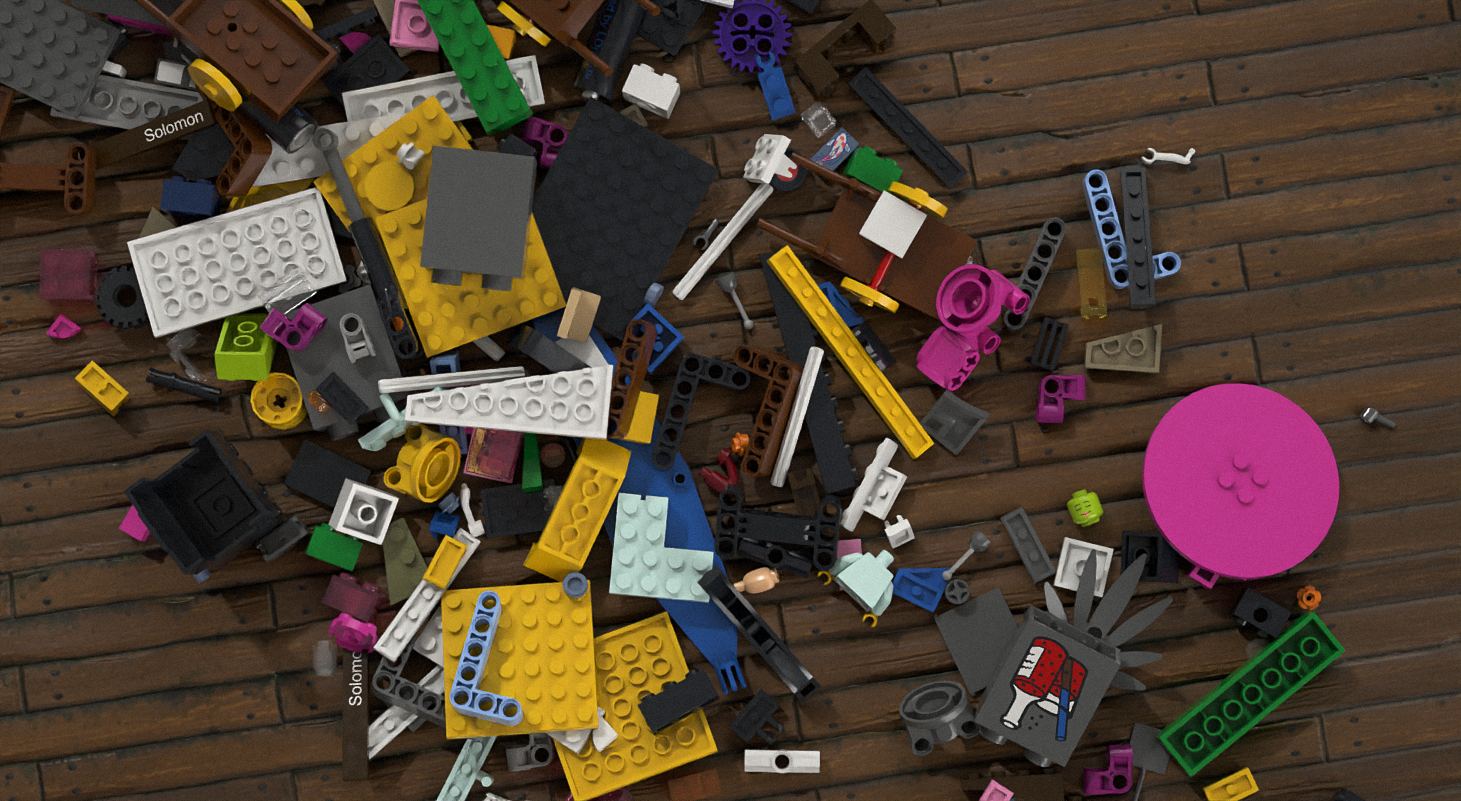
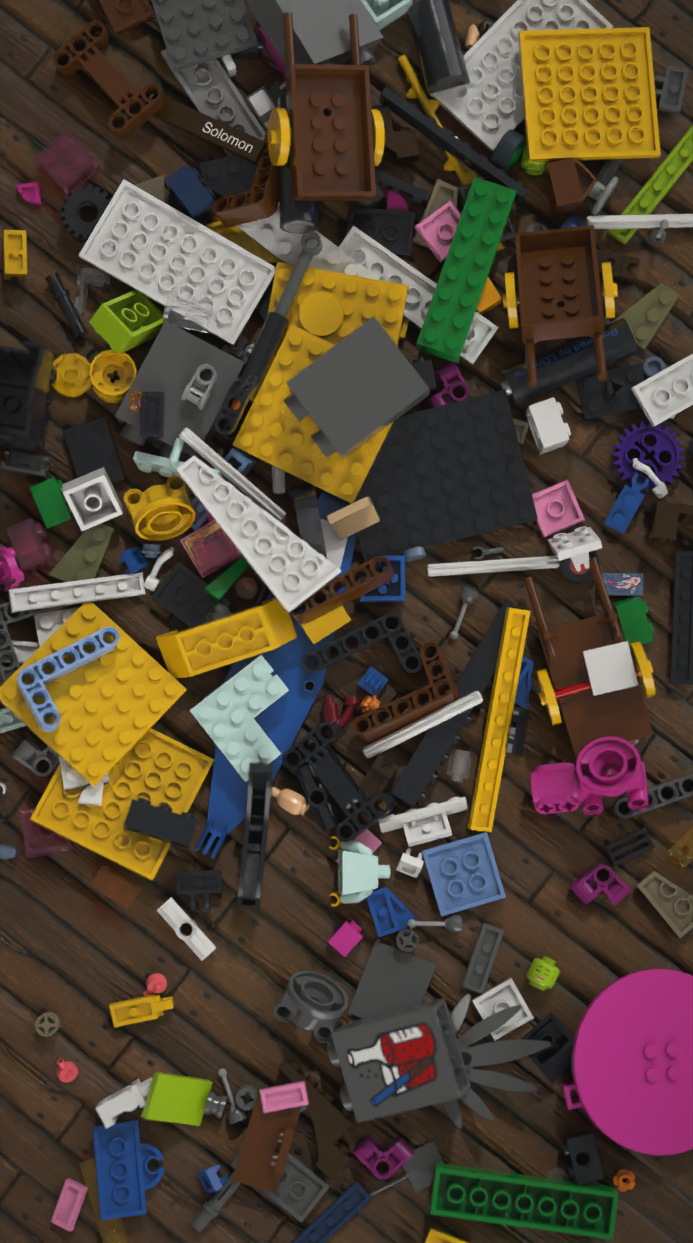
camera: 45 degrees right, 0 degrees up
magenta piece [259,303,328,352] -> none
white plate [396,142,425,170] -> none
yellow tile [422,535,468,591] -> none
sand blue tile [563,572,588,599] -> none
clear slope [800,101,837,138] -> none
dark grey plate [920,390,990,455] -> none
none -> yellow tile [51,353,92,397]
none -> dark pink brick [328,920,363,957]
none -> blue tile [358,667,389,696]
none -> medium blue plate [422,832,506,916]
none -> clear brick [446,749,473,783]
none -> bright pink tile [532,480,585,538]
none -> white piece [633,458,668,499]

